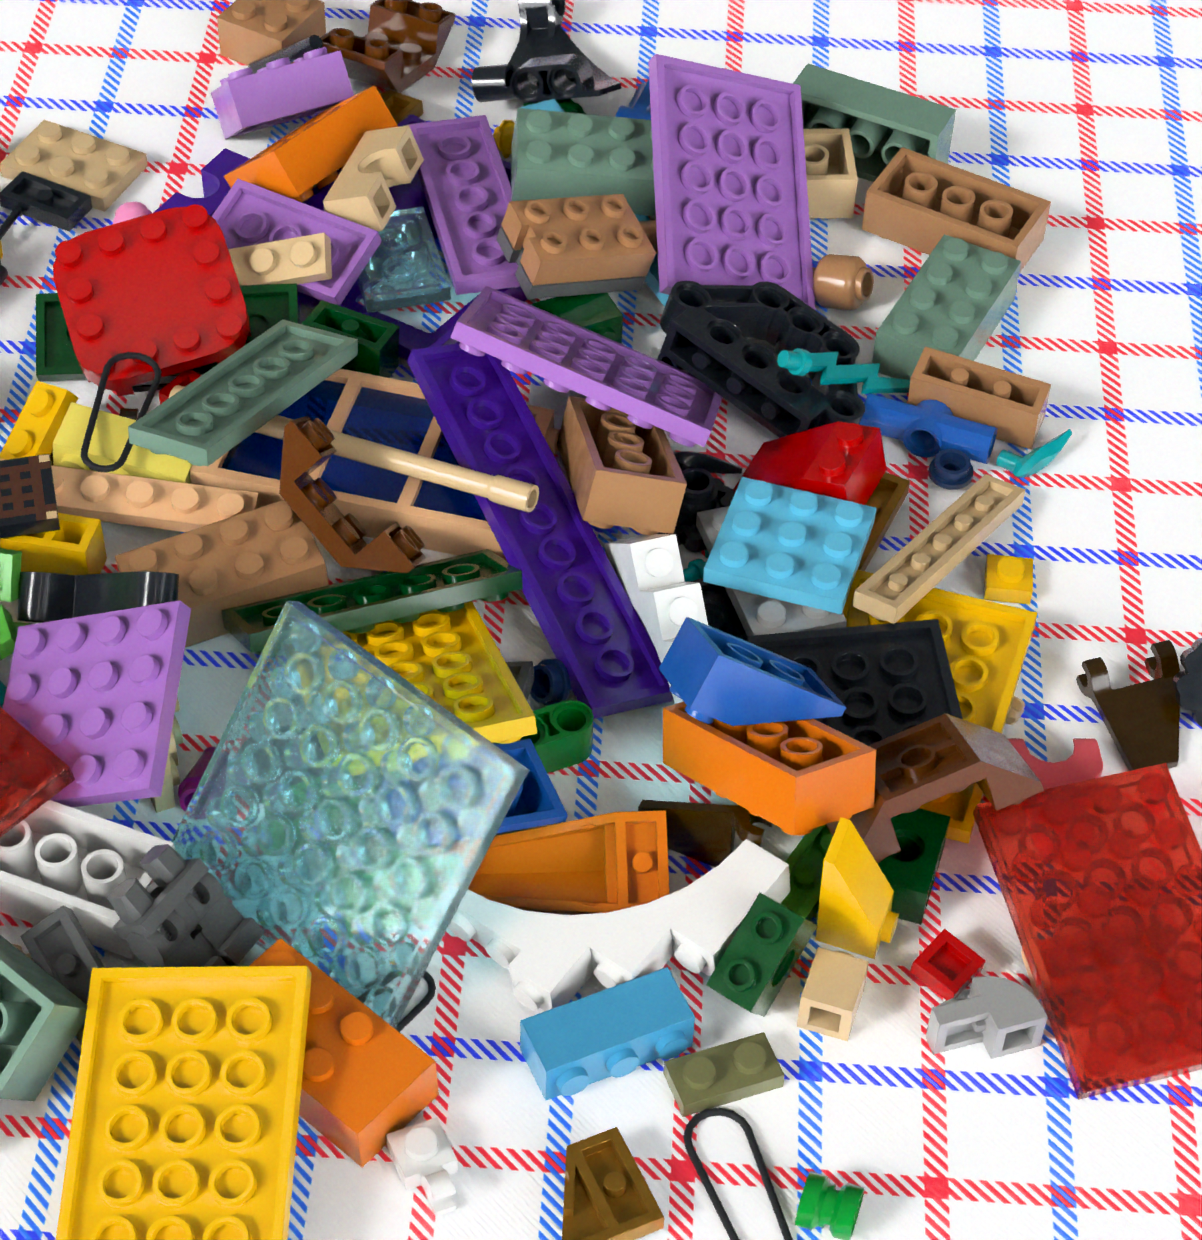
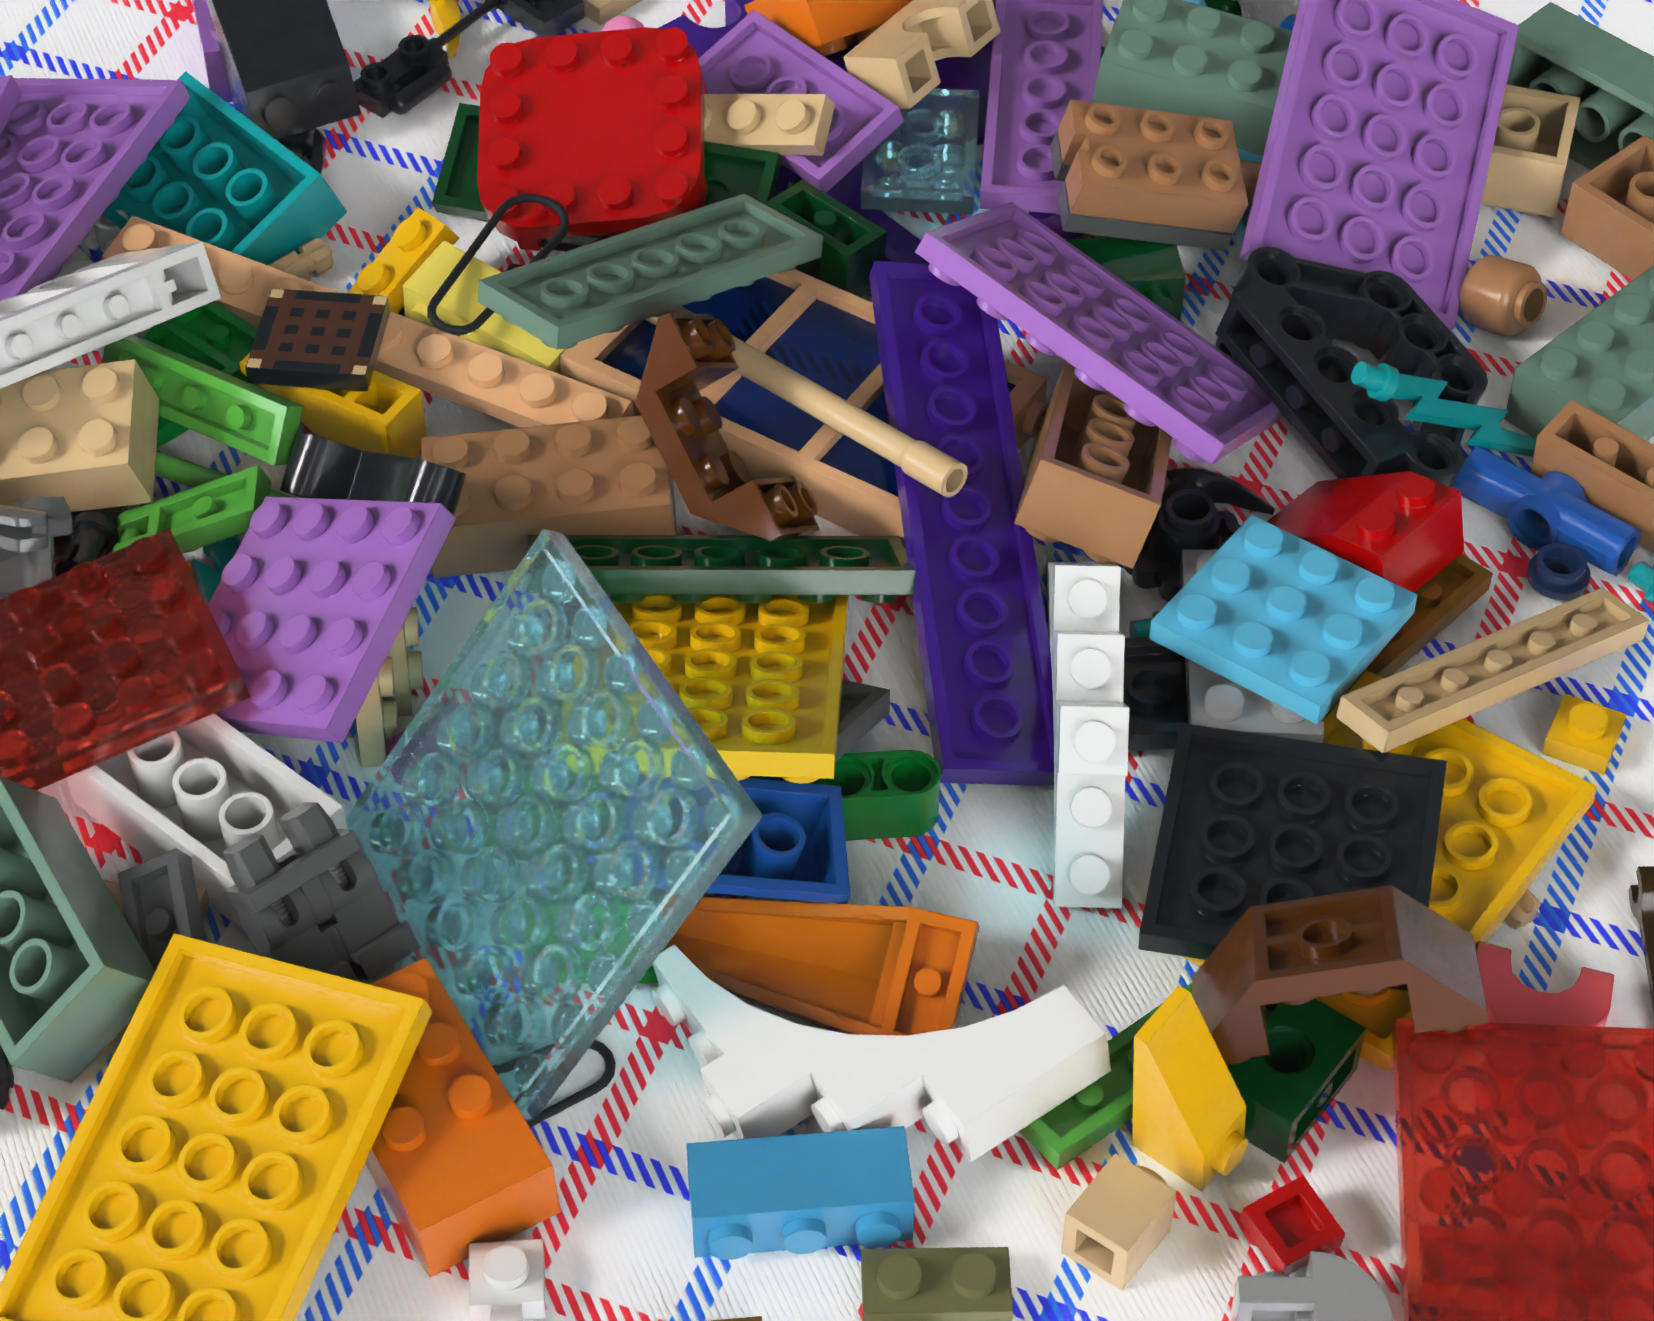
camera: 20 degrees right, 0 degrees up
dark blue plate [530,658,571,706] -> none
dark brown flag [638,800,773,867] -> none
blue slope [659,617,846,726] -> none
orange brick [663,701,876,836] -> none
dark green brick [706,892,818,1017] -> none

